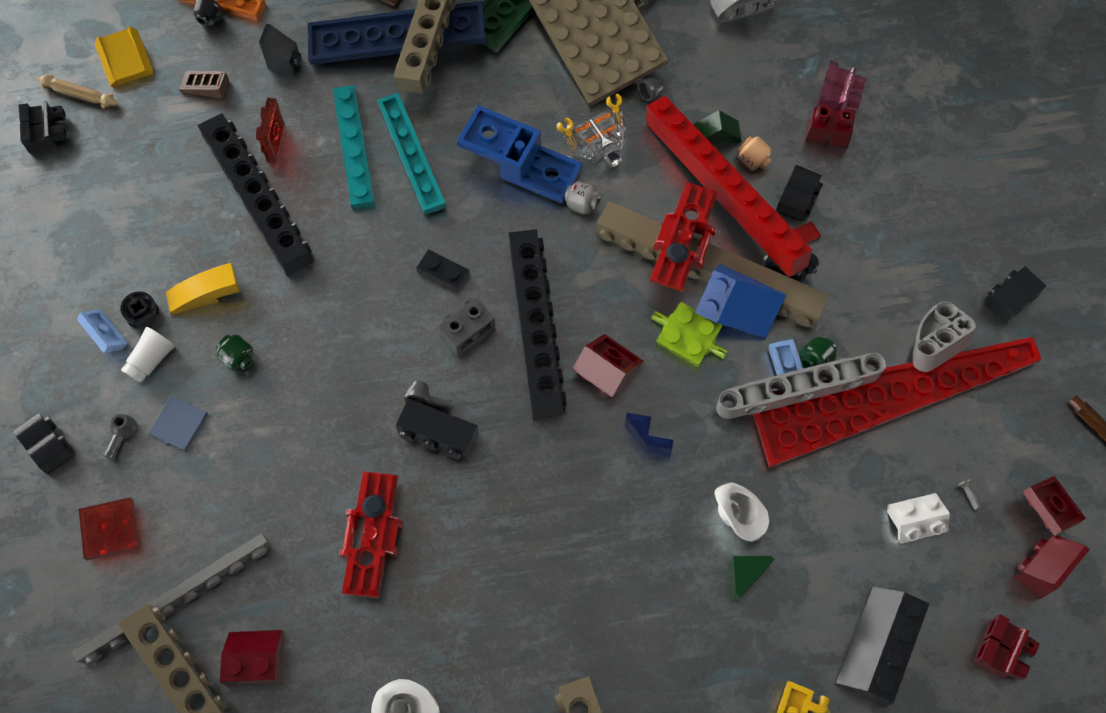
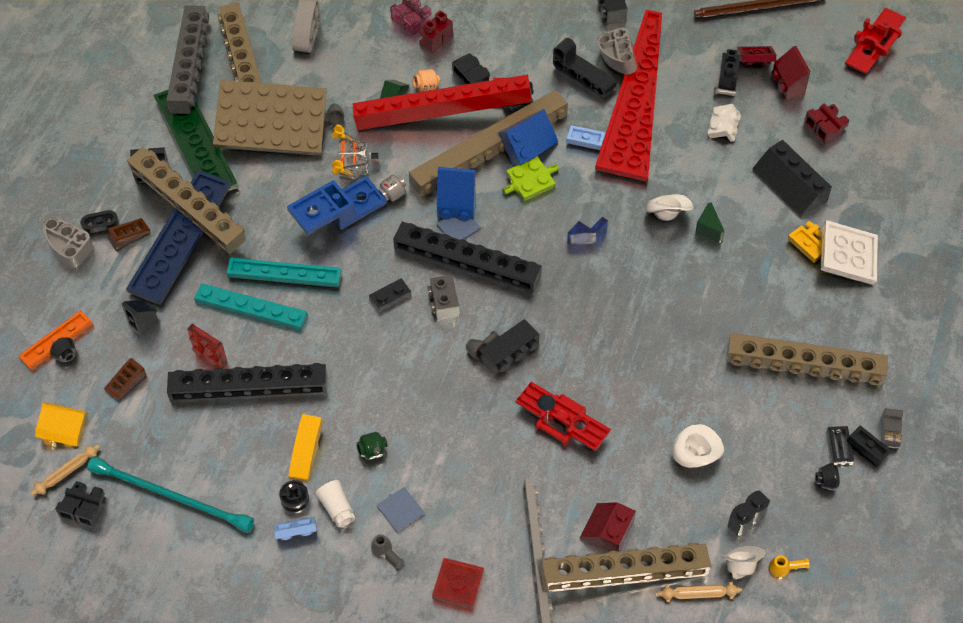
camera: 60 degrees left, 10 degrees down
black brick [13,413,72,474] -> none
slope [572,334,644,397] -> none
red piece [650,182,718,292] -> none
light grey beam [716,353,886,419] -> none
dark green head [800,337,837,368] -> none
none -> teal hose [87,456,254,533]
none -> blue slope [437,167,476,221]
none -> sand blue piece [437,218,481,240]
none -> black beam [553,37,617,98]
none -> black hips [718,49,740,91]

